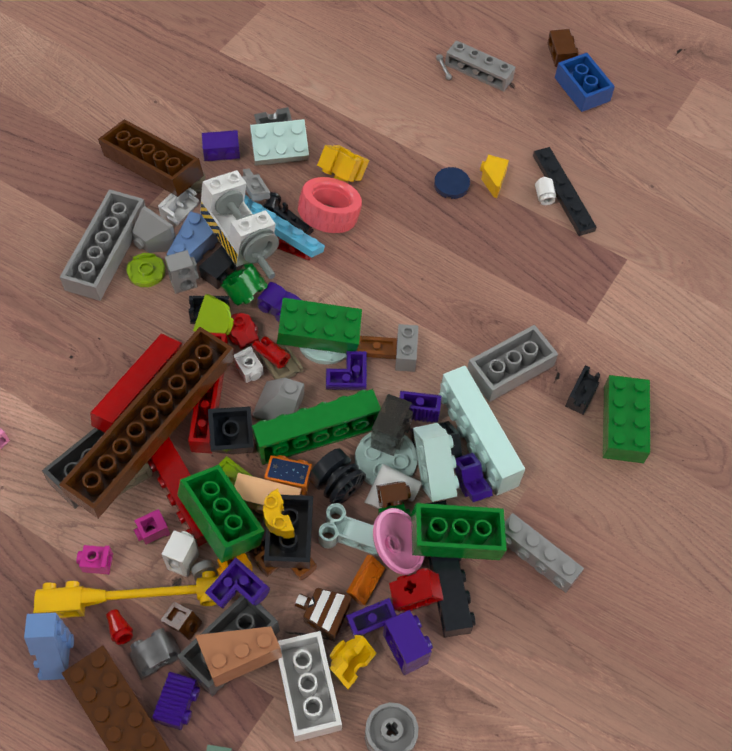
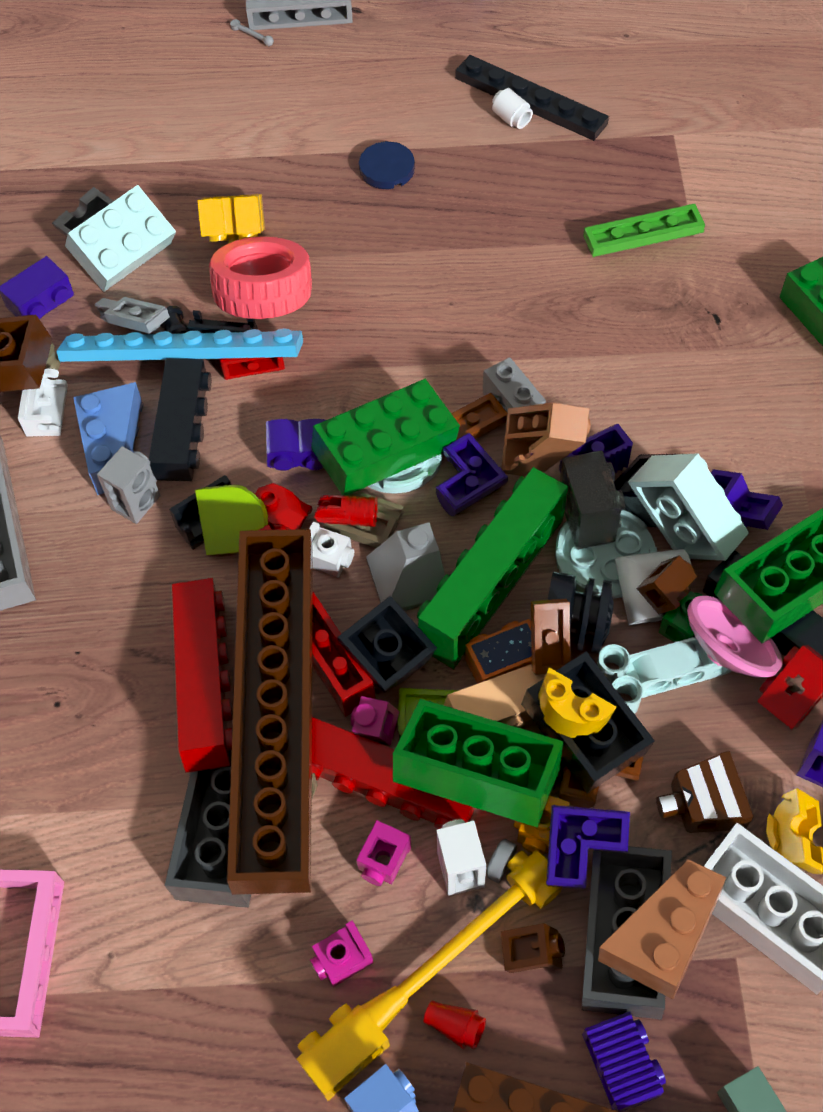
camera: 30 degrees left, 0 degrees up
lime tile [126,253,166,288] -> none
flat silver cylinder [130,628,181,680] -> none
light grey slope [132,206,176,253] -> none
piece [200,170,279,279] -> none
green brick [220,263,268,306] -> none
orange plate [346,555,385,606] -> none
dark purple brick [346,598,397,637] -> none
light aqua brick [439,366,525,496] -> none
light grey brick [467,325,558,402] -> none
yellow slope [480,154,509,198] -> none
black hinge [565,365,600,415] -> none
none -> dark pink brick [351,696,400,746]
none -> nougat wedge [501,403,591,476]
none -> dark orange plate [531,599,570,675]
none -> bright green plate [583,204,705,257]

